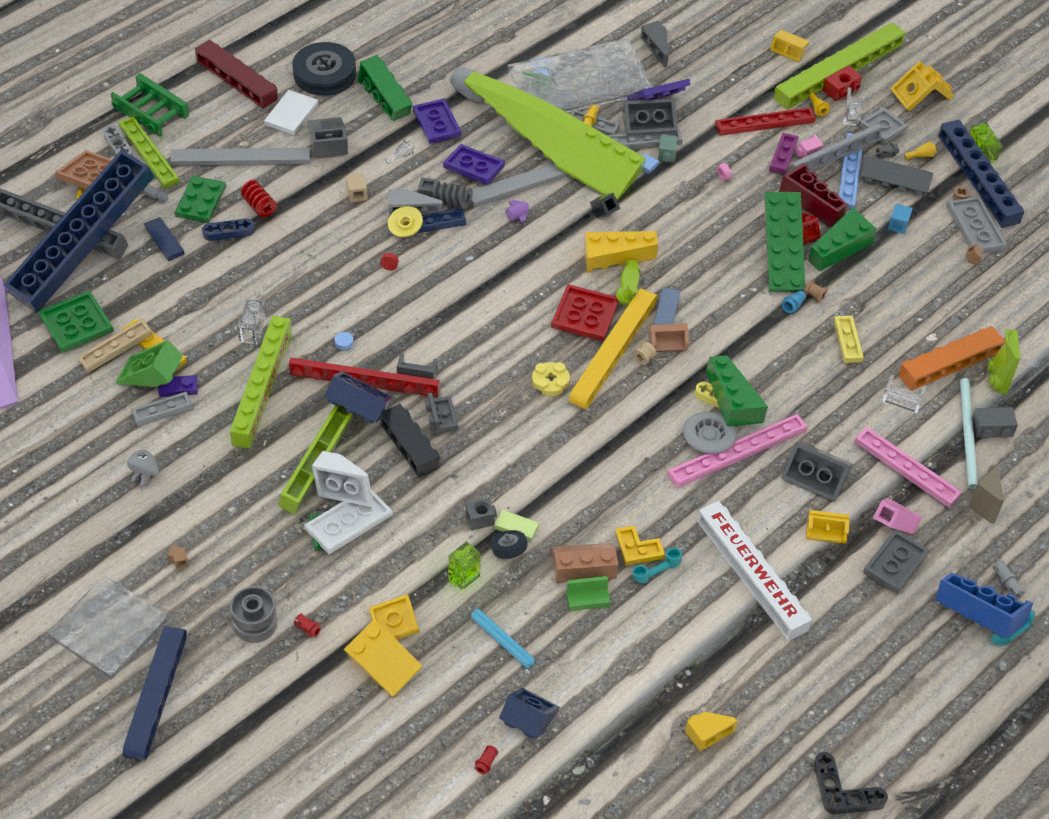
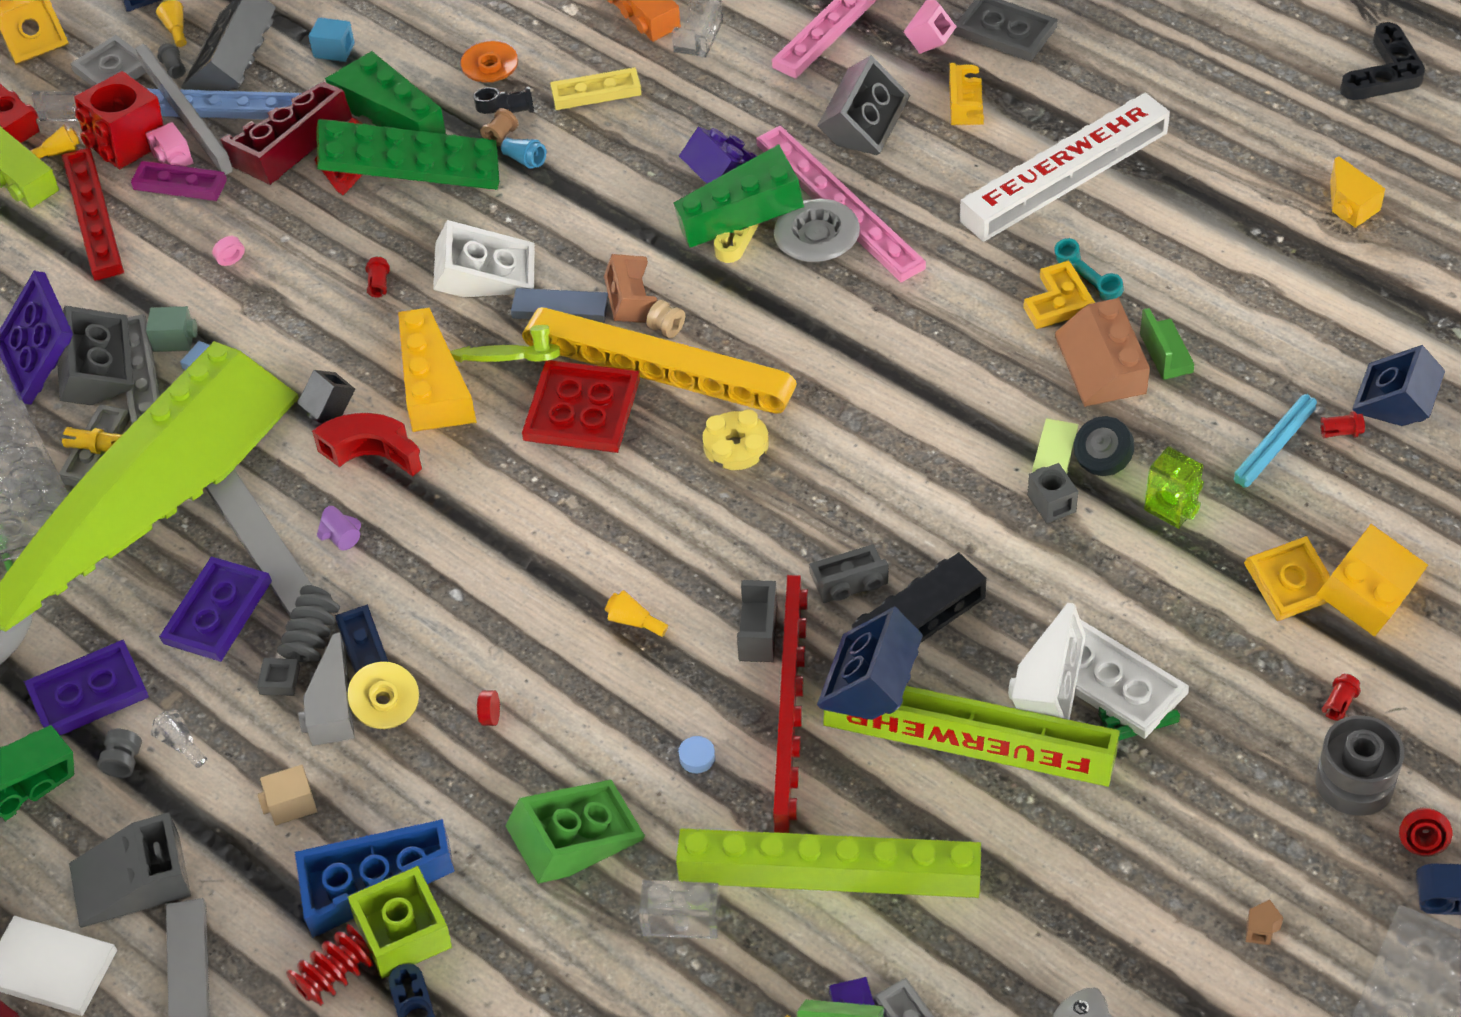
camera: 90 degrees left, 0 degrees up
none -> red brick [74,71,164,170]
none -> dark grey wheel [97,728,142,778]
none -> blue wedge [295,819,455,938]
none -> red arch [312,413,422,477]
none -> lime brick [348,866,452,979]
none -> red pin [365,257,390,298]
none -> white slope [433,220,535,297]
none -> orange dish [461,41,518,83]
none -> black connector [473,86,534,114]
none -> bright green slope [505,779,645,884]
none -> yellow cone [605,590,669,637]
none -> dark purple slope [679,126,757,184]
none -> red pin [1320,411,1365,439]
none -> red cone [1399,807,1453,857]

